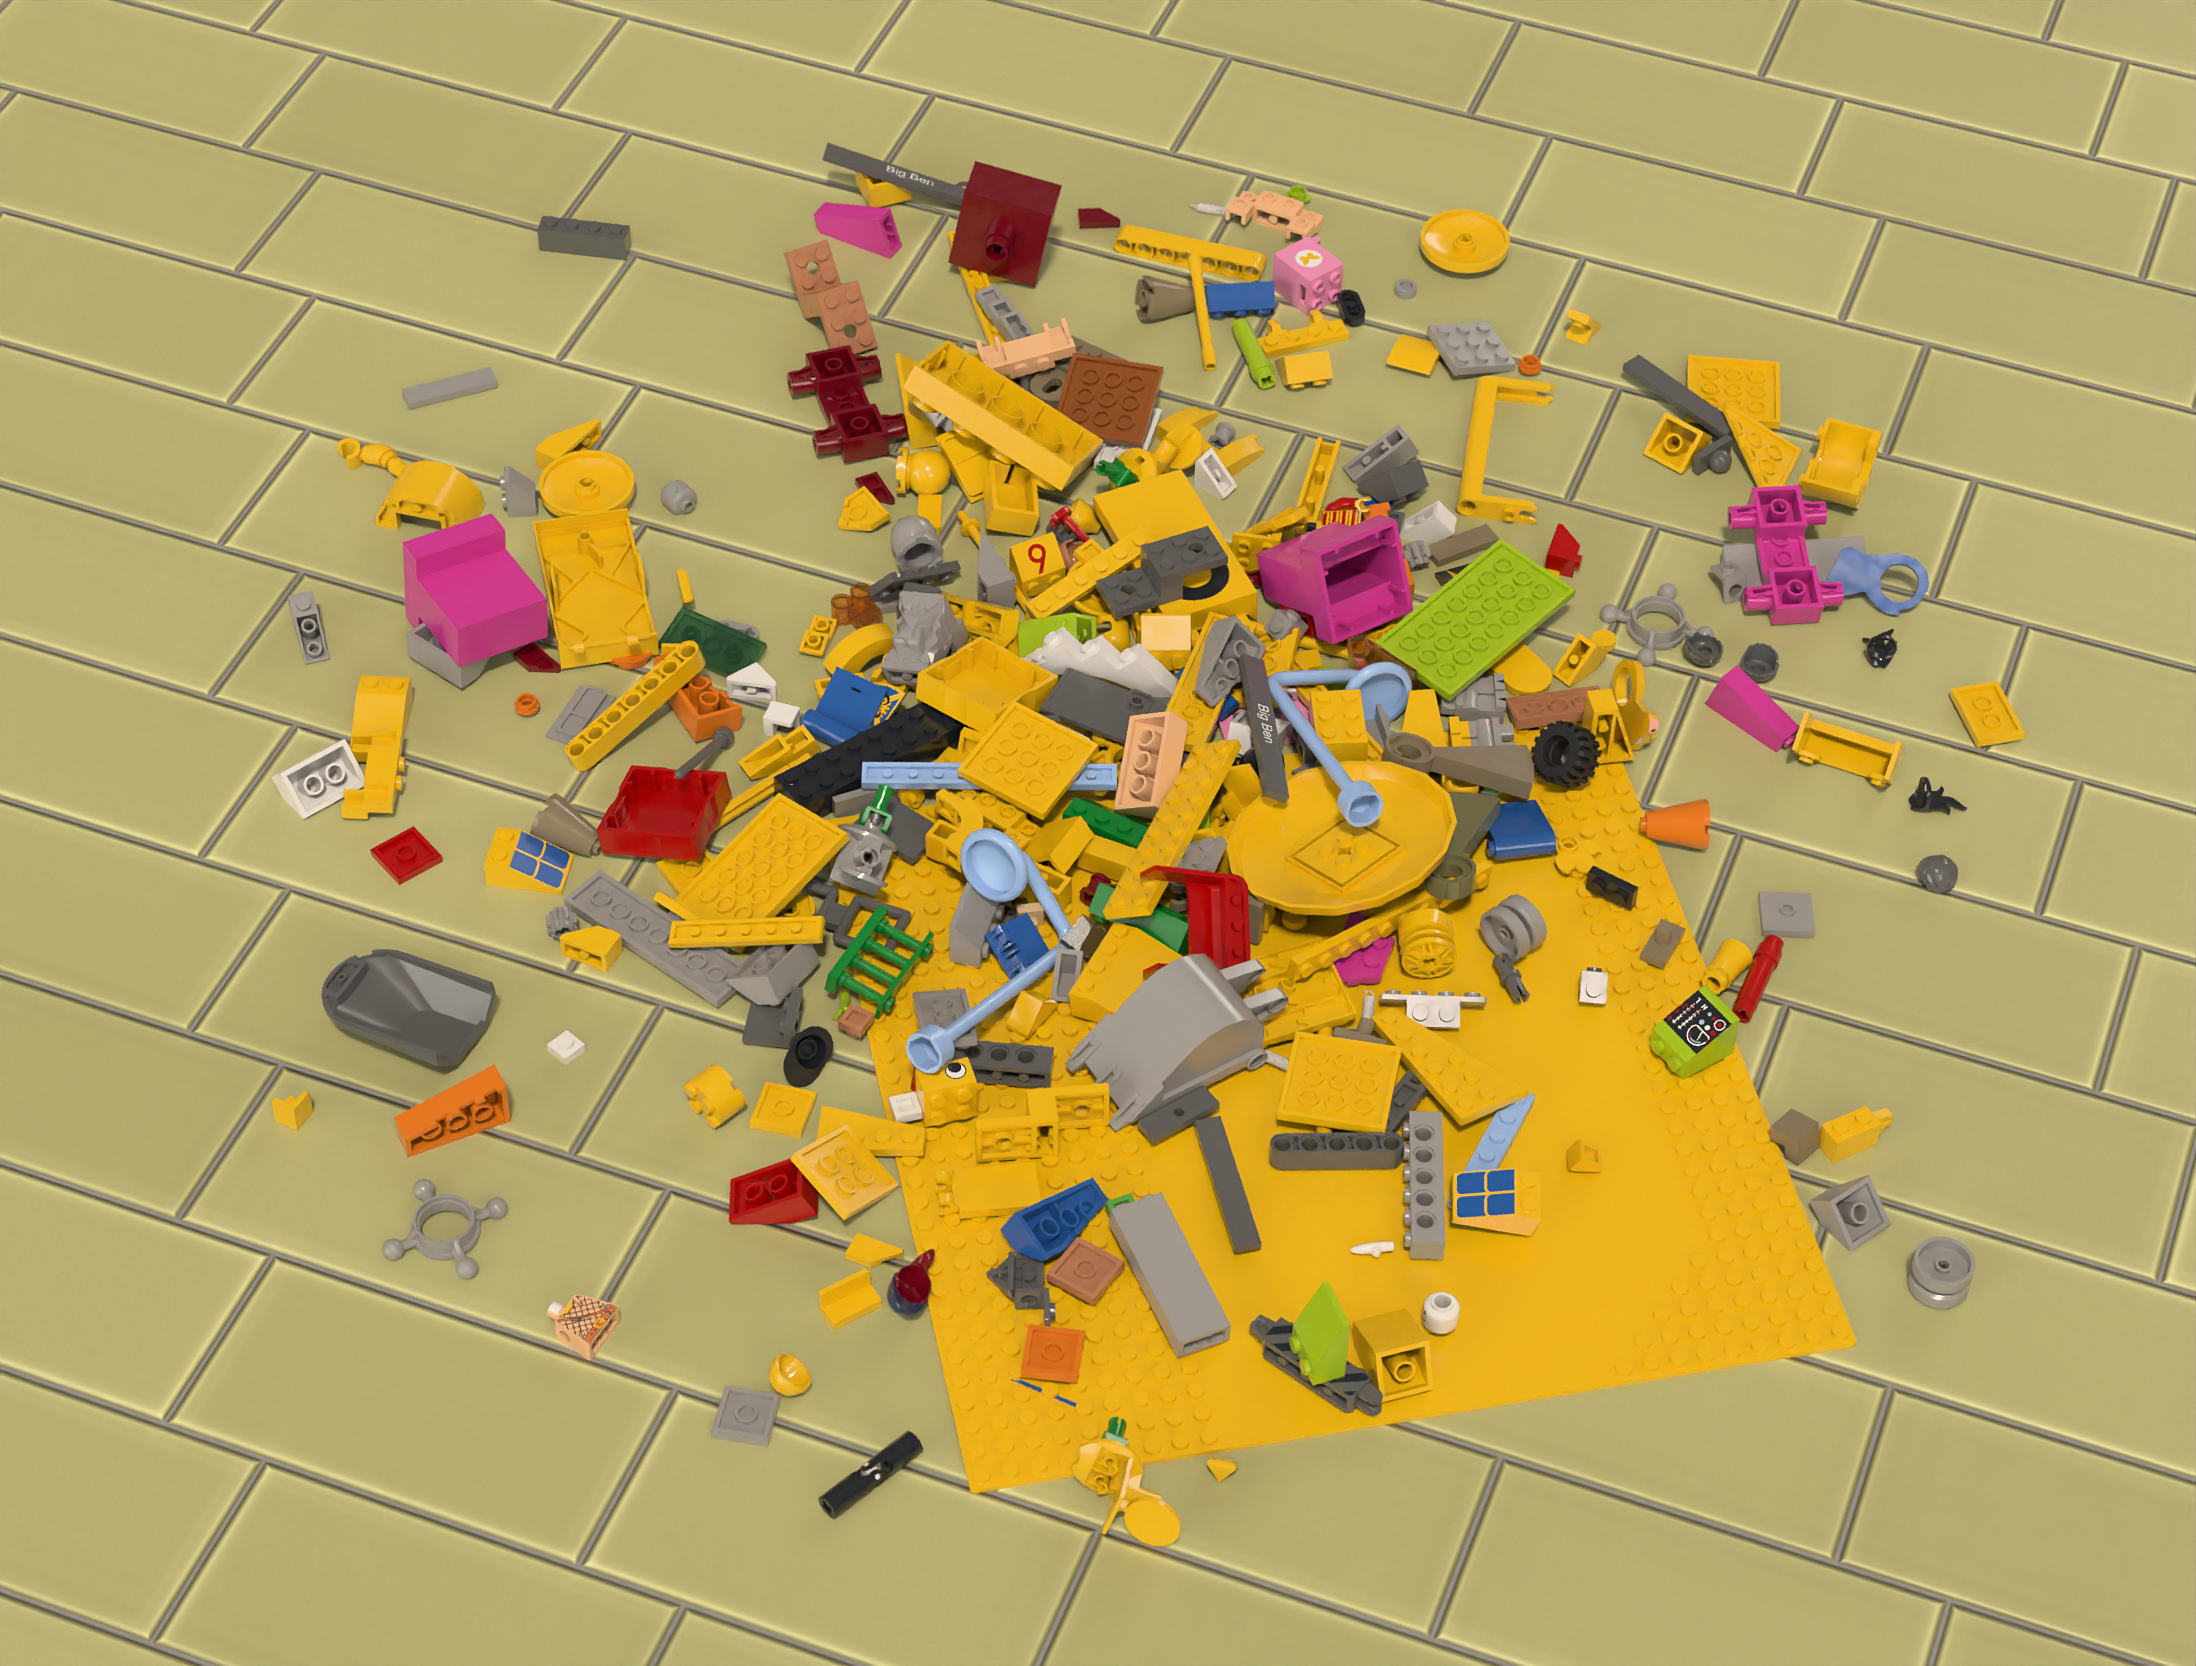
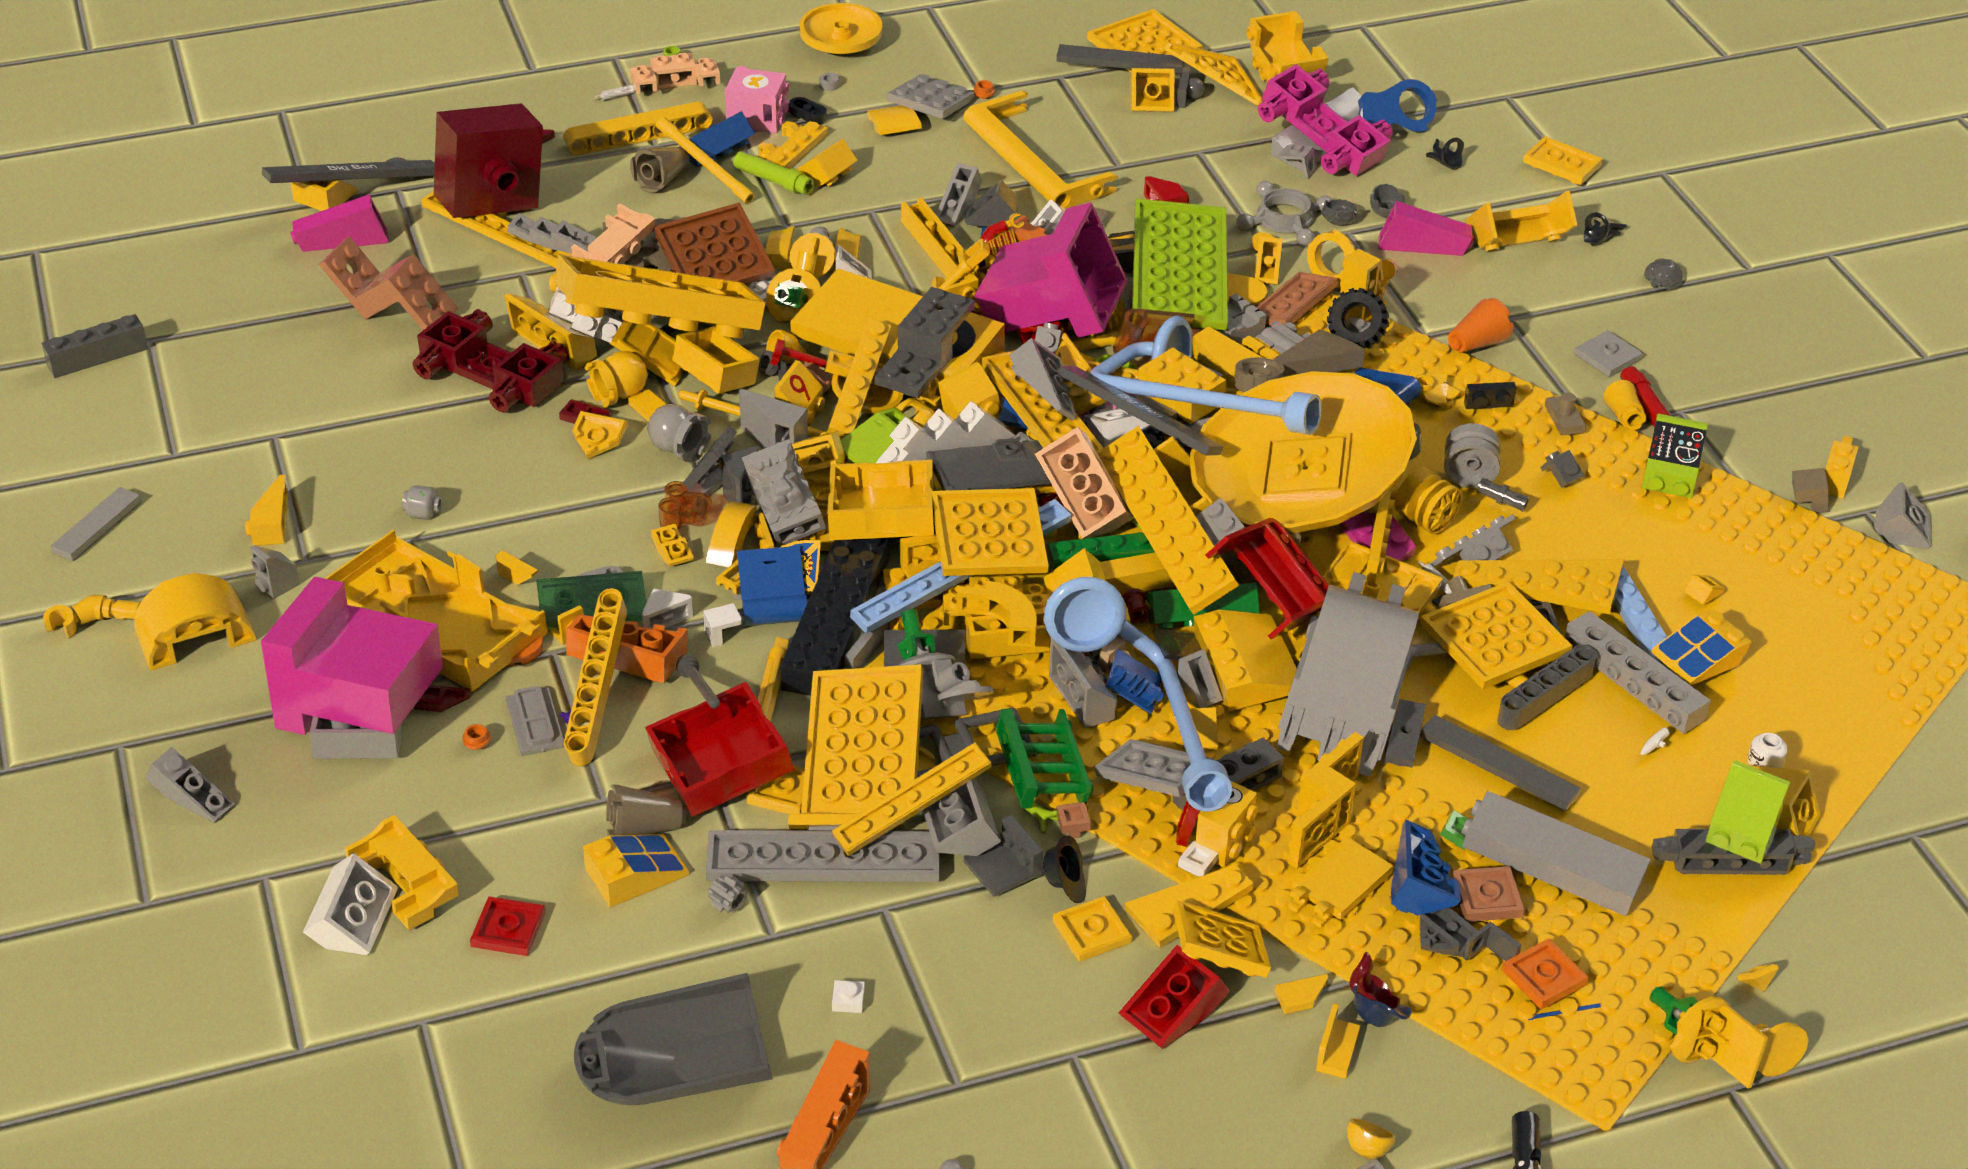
camera: 40 degrees left, 5 degrees down
yellow slope [350,675,413,748] -> none
yellow dish [539,450,635,517] -> none
yellow slope [560,926,623,973] -> none
yellow brick [683,1064,746,1129] -> none
yellow slope [738,724,821,780] -> none
yellow slope [1566,308,1602,345] -> none

